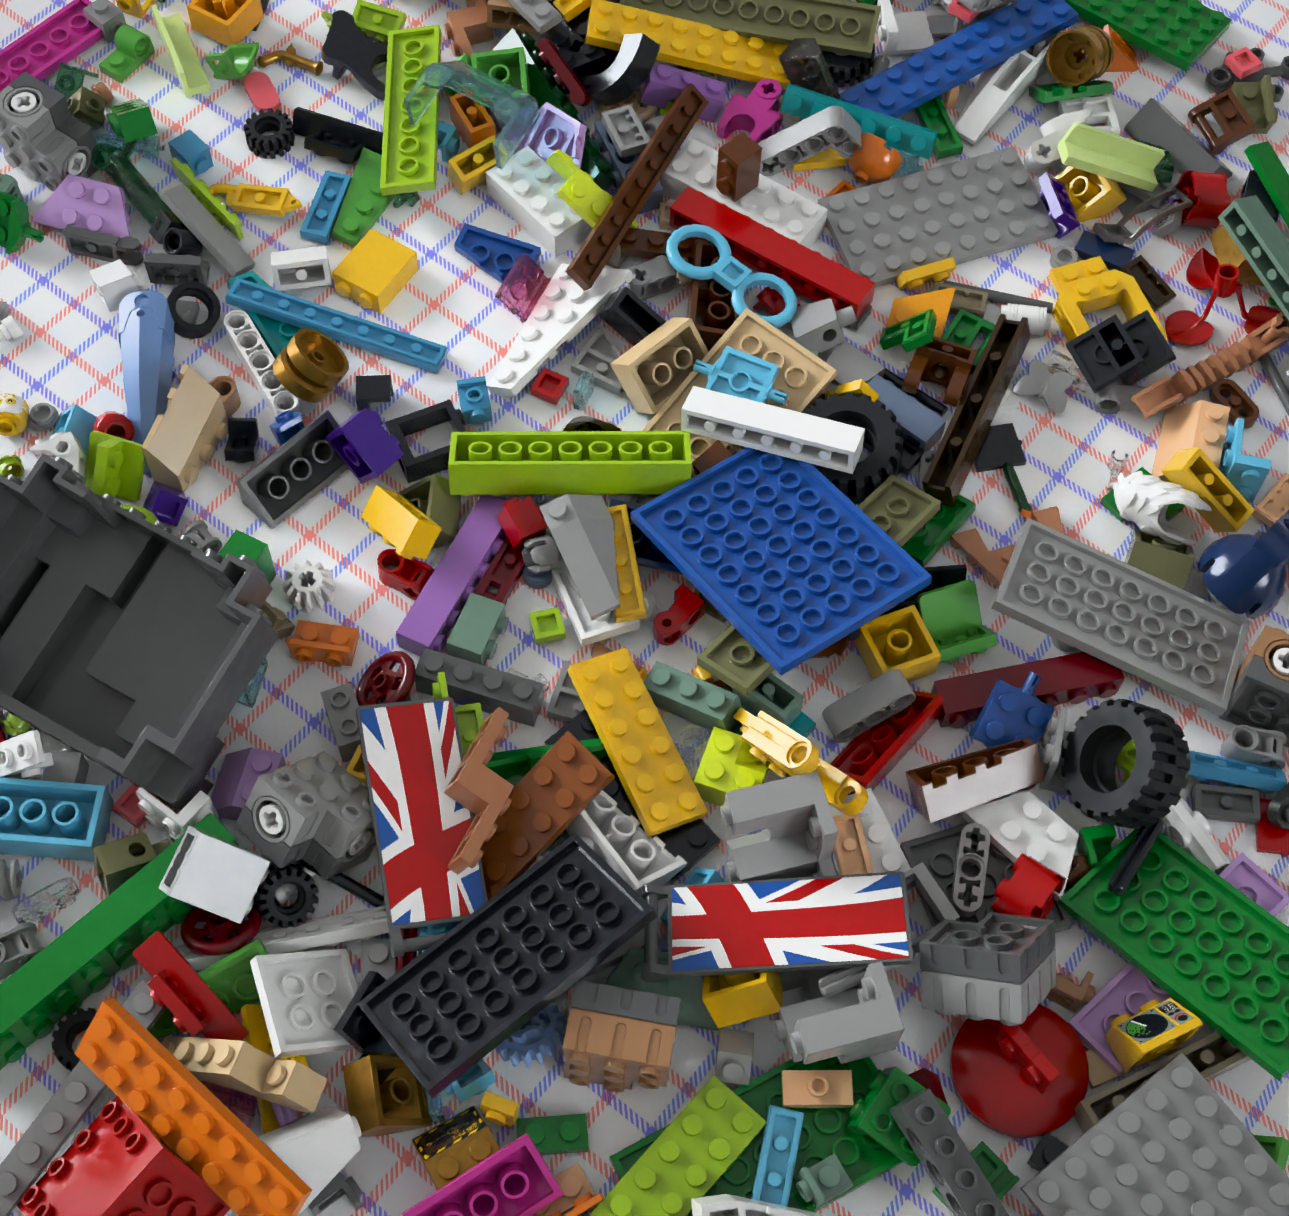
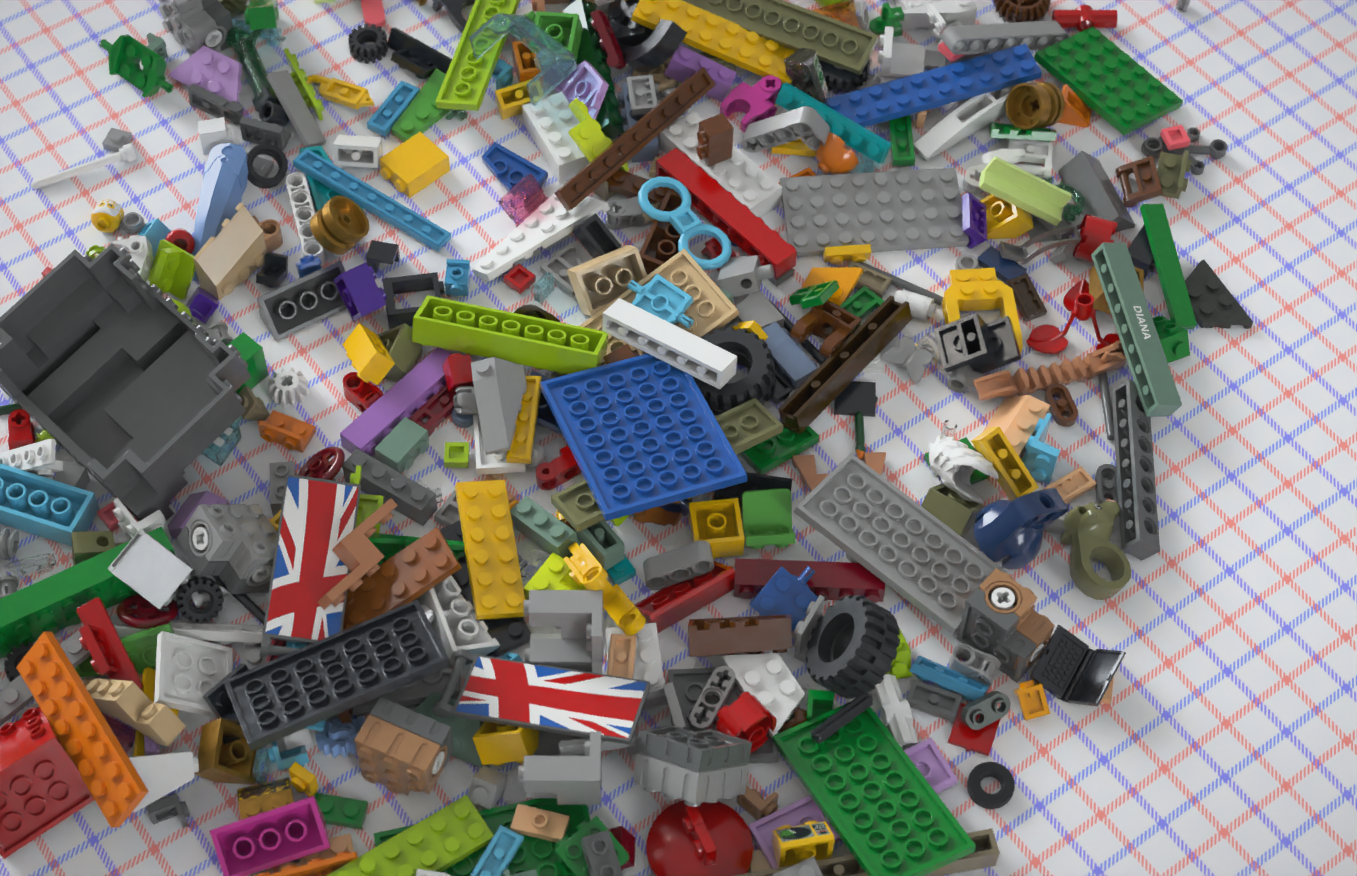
camera: 15 degrees right, 5 degrees down
dark azure brick [168,129,214,177] -> none

